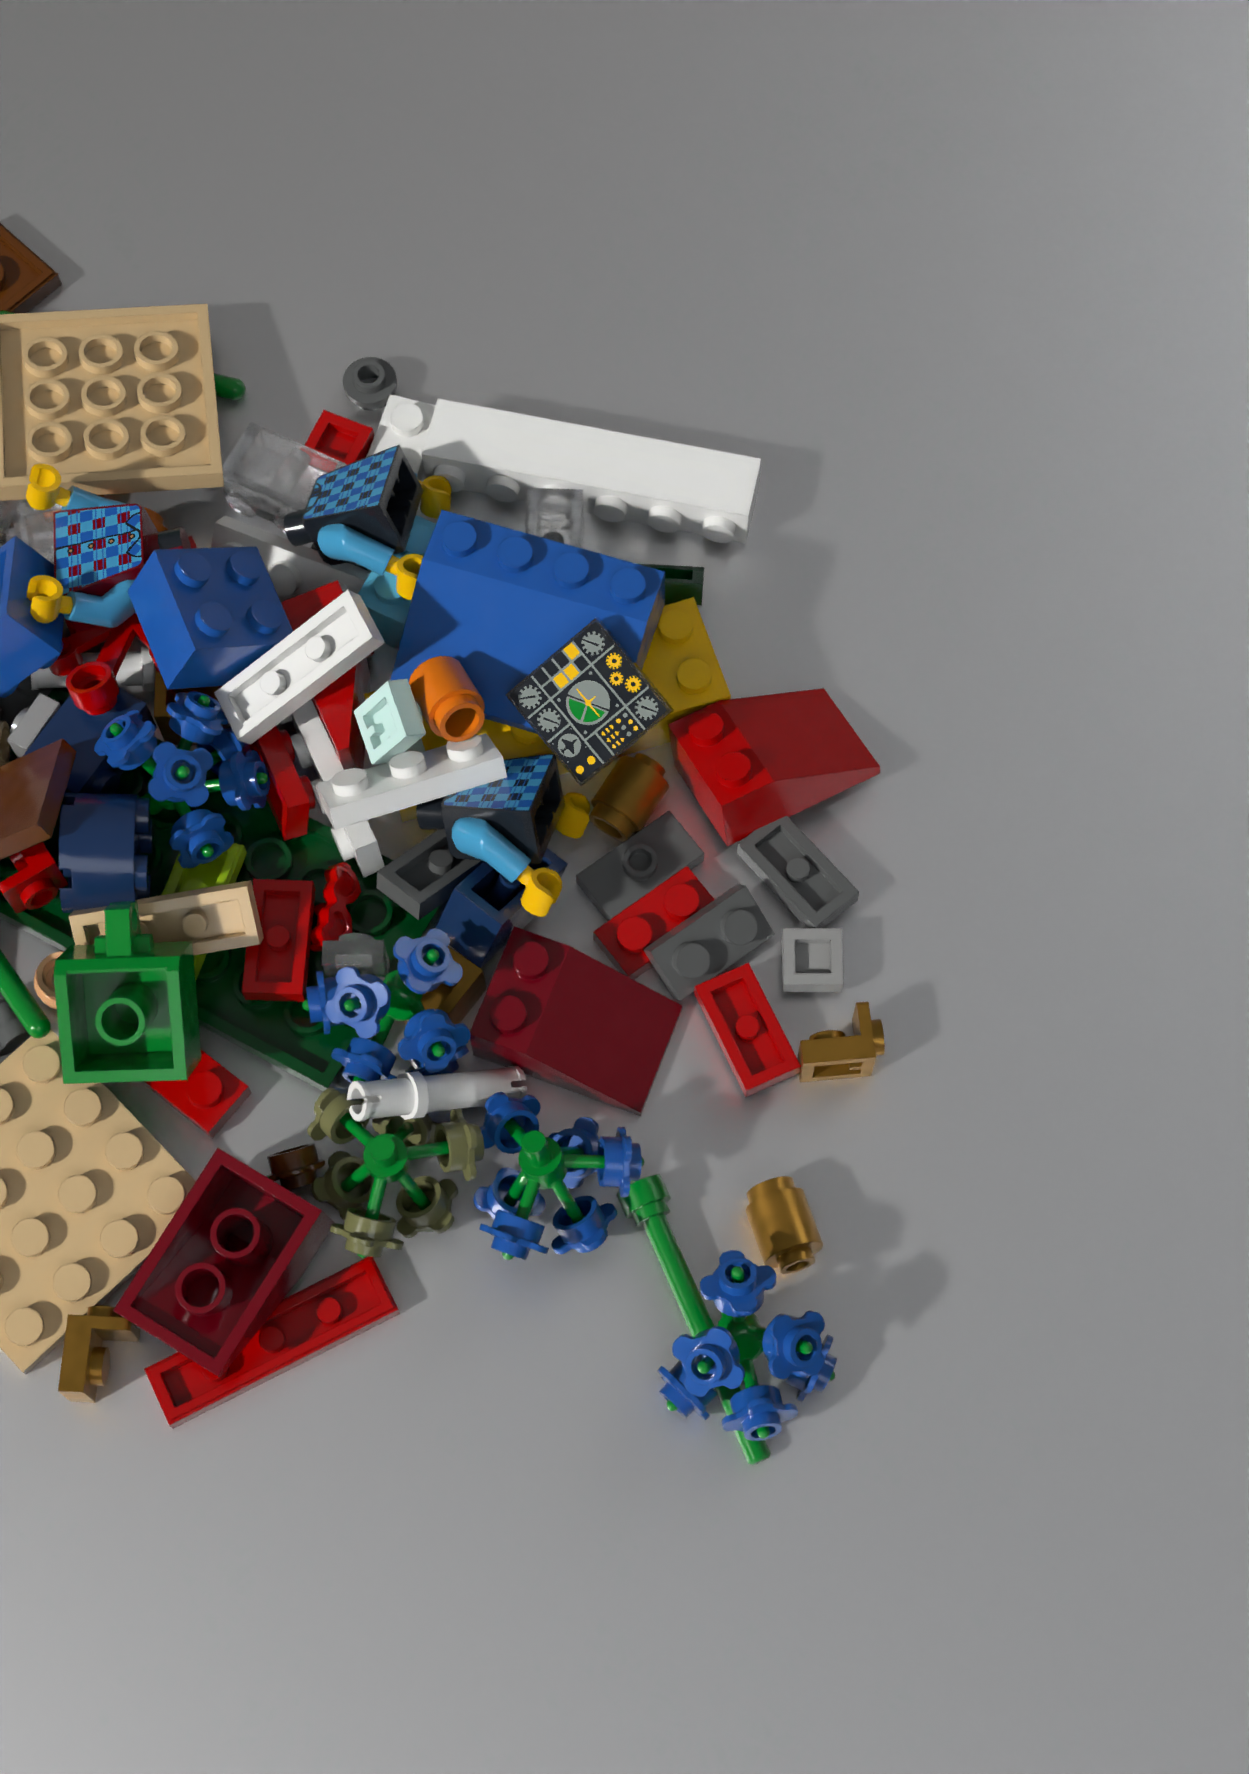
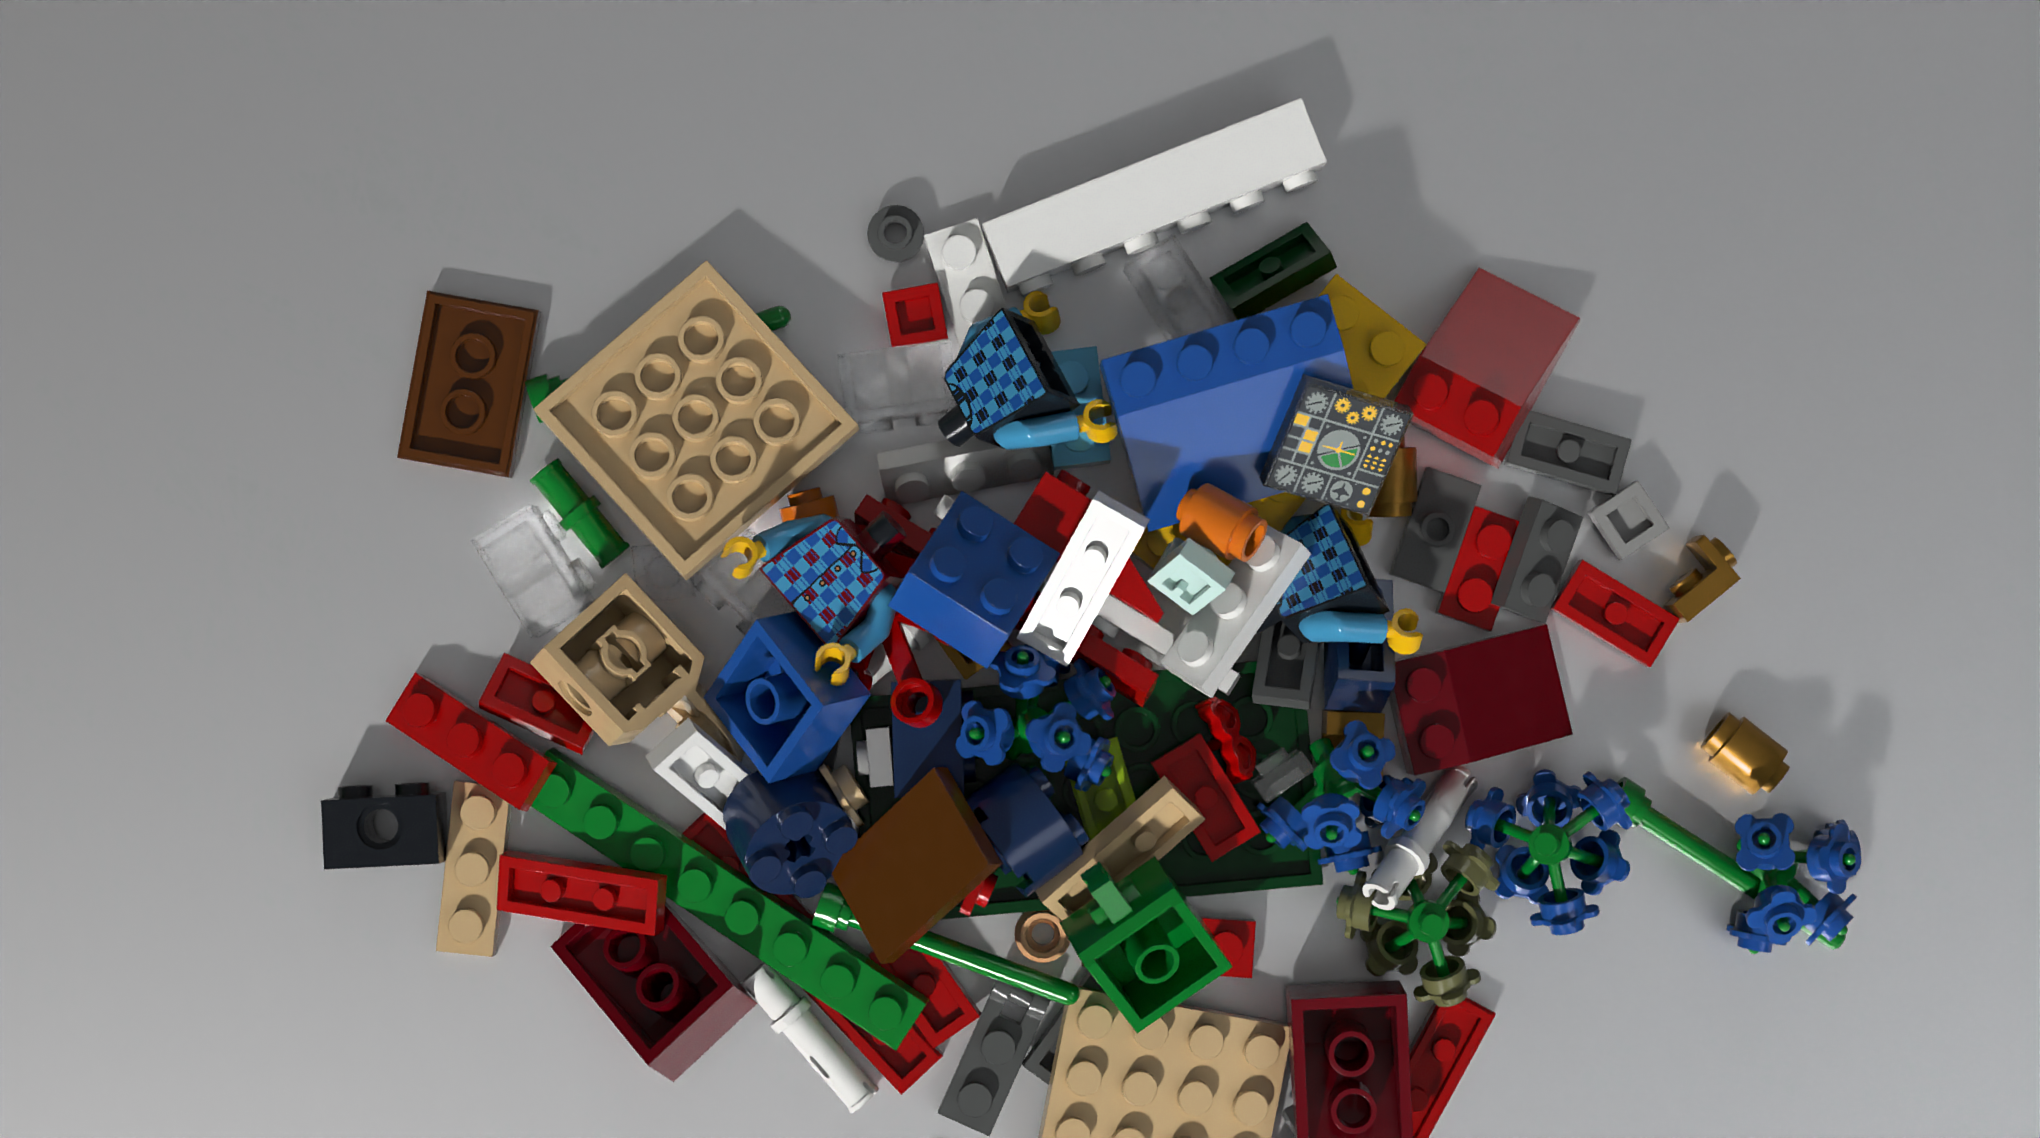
camera: 35 degrees left, 20 degrees up
reddish brown plate [266,1143,325,1190] -> none

